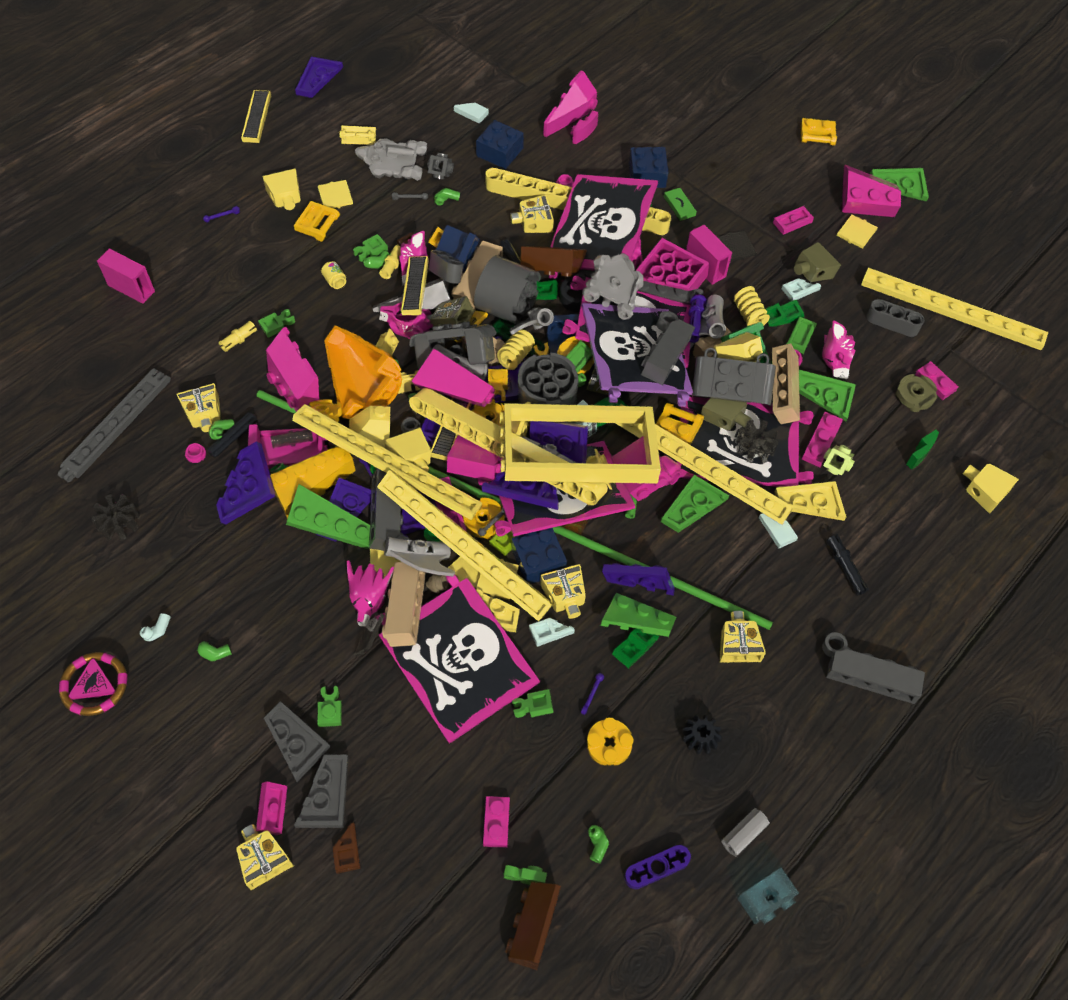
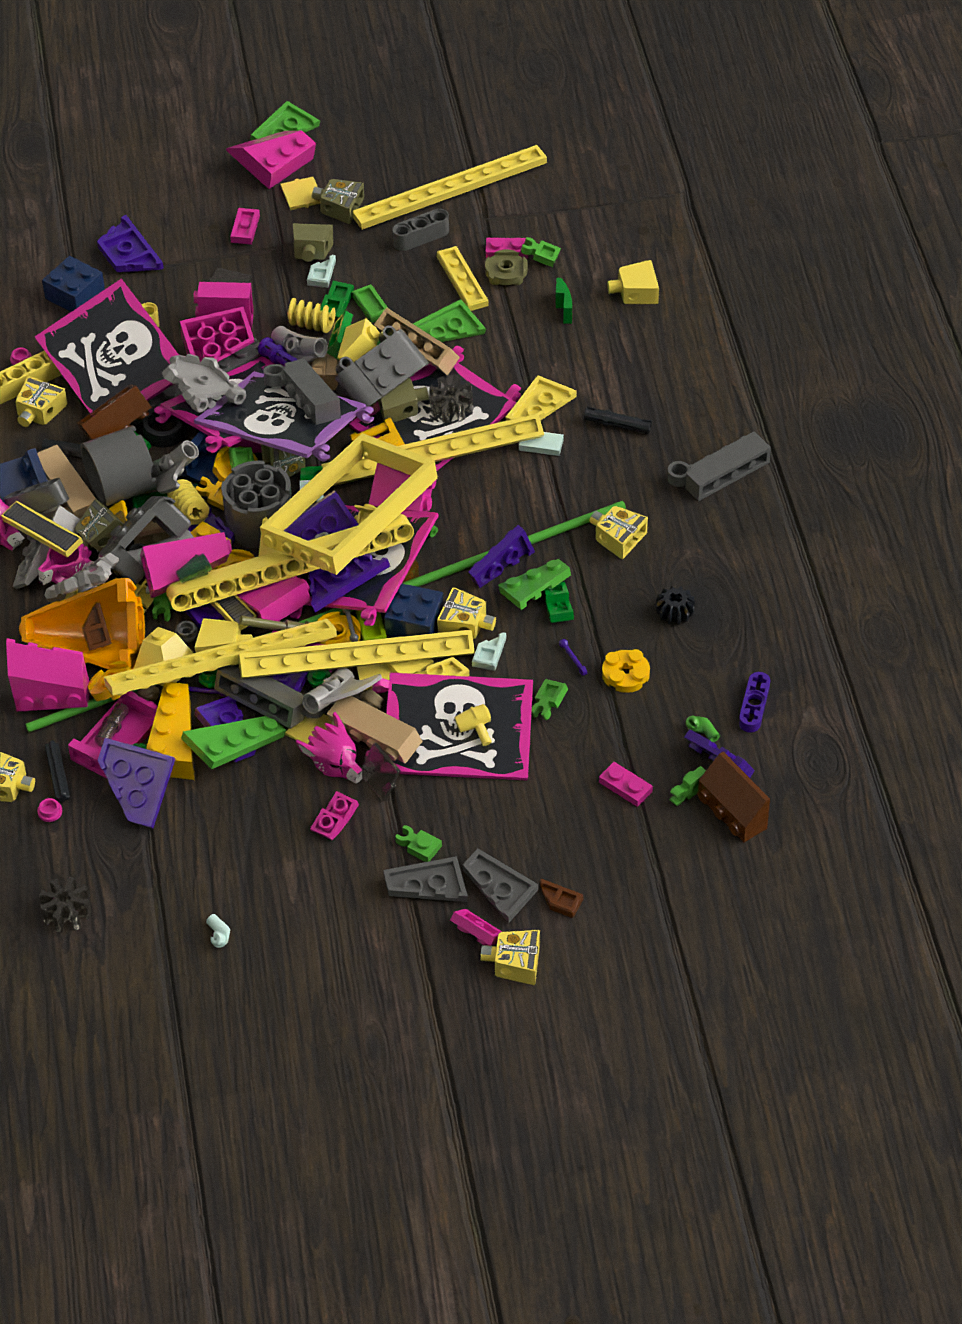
camera: 50 degrees left, 10 degrees down
piece [59,652,127,716] -> none
bright green arm [198,641,232,661] -> none
bright green arm [209,419,234,440] -> none
bright green wing [661,475,729,533] -> none
bright green tile [664,188,696,221] -> none
light grey axle [721,808,770,857] -> none
clear light blue brick [738,868,799,924] -> none
yellow plate [801,118,837,146] -> none
dark pink plate [802,412,843,467] -> none
dark pink piece [822,321,856,379] -> none
yellowish green brick [823,445,855,475] -> none
none -> light grey shield [45,552,119,603]
none -> reddish brown tile [82,602,112,651]
none -> dark purple wing [97,215,164,272]
none -> clear green cone [175,553,212,584]
none -> olive pin [239,615,310,631]
none -> dark pink slope [310,791,359,840]
none -> olive torso [312,179,364,224]
none -> light yellow tile [437,246,488,311]
none -> light yellow piece [454,704,492,746]
none -> bright green plate [520,237,561,267]
none -> dark purple wing [685,729,755,778]

